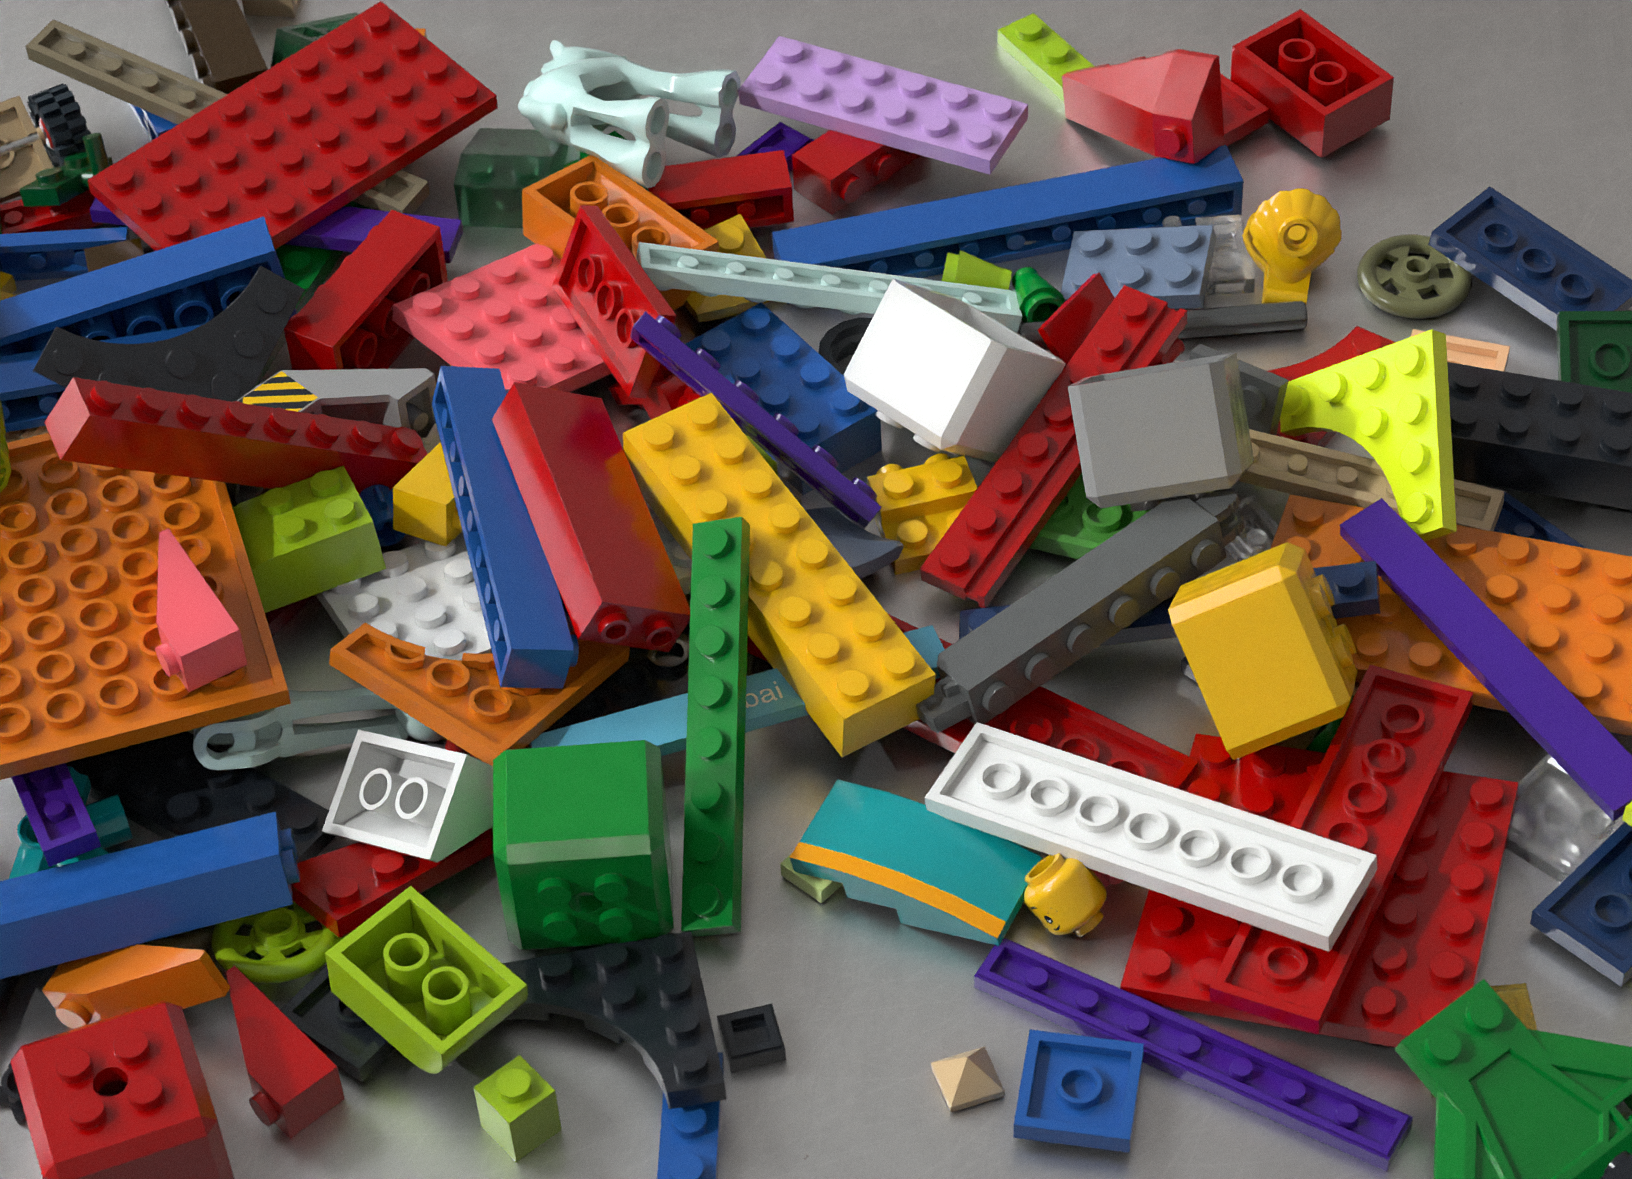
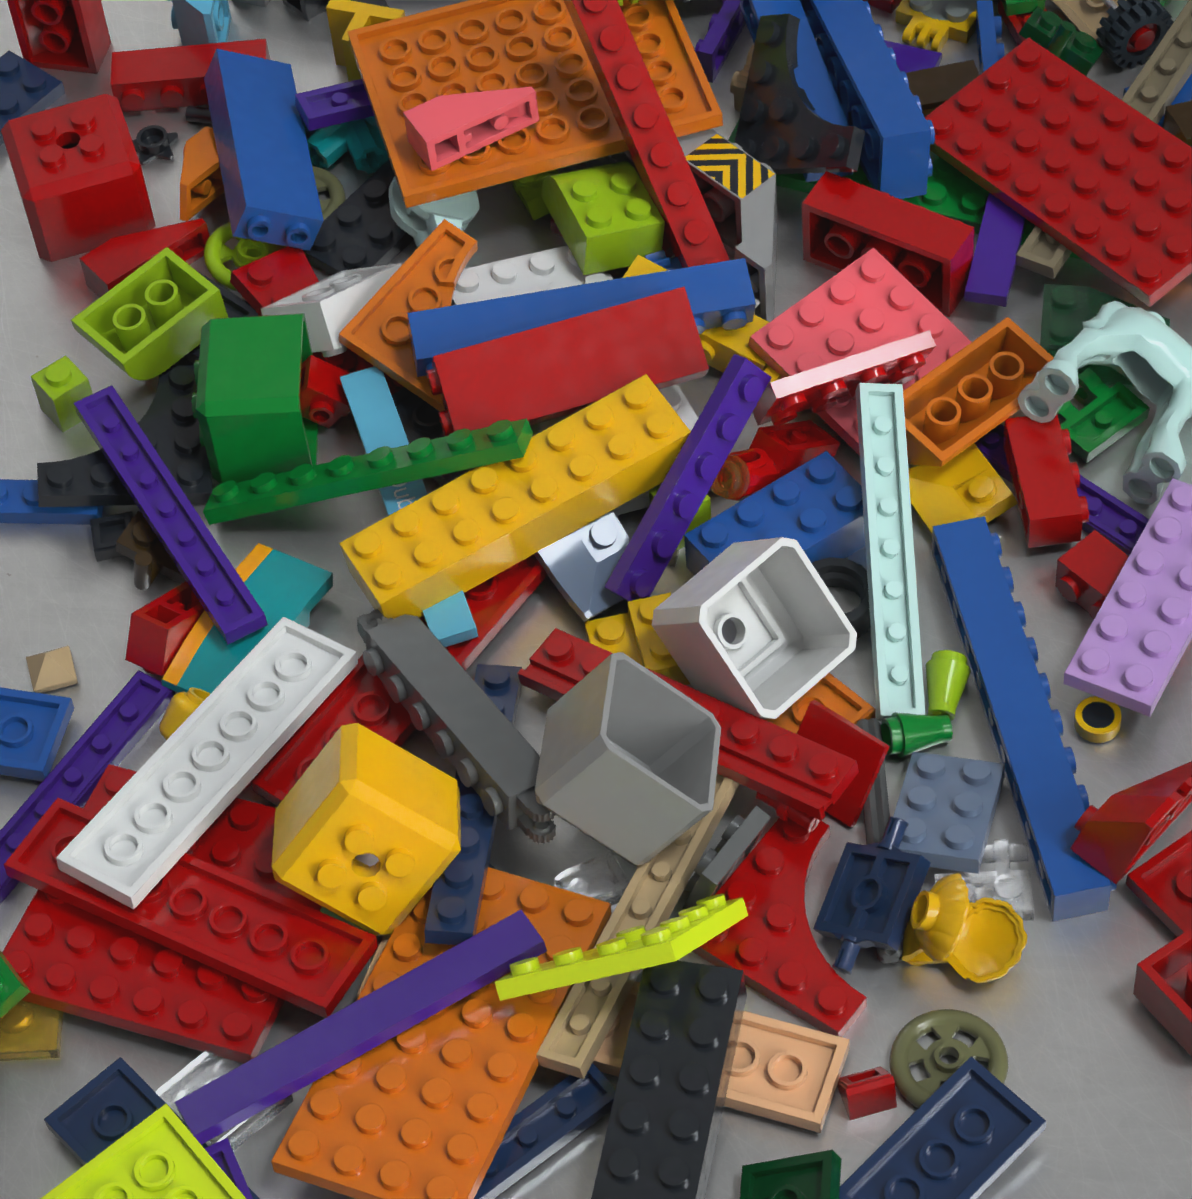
camera: 95 degrees right, 5 degrees up
none -> dark purple plate [74,385,268,645]
none -> dark brown plate [116,511,186,590]
none -> red slope [125,581,205,676]
none -> dark blue plate [813,816,931,975]
none -> red slope [837,1066,897,1120]
none -> yellow tile [1074,696,1122,743]

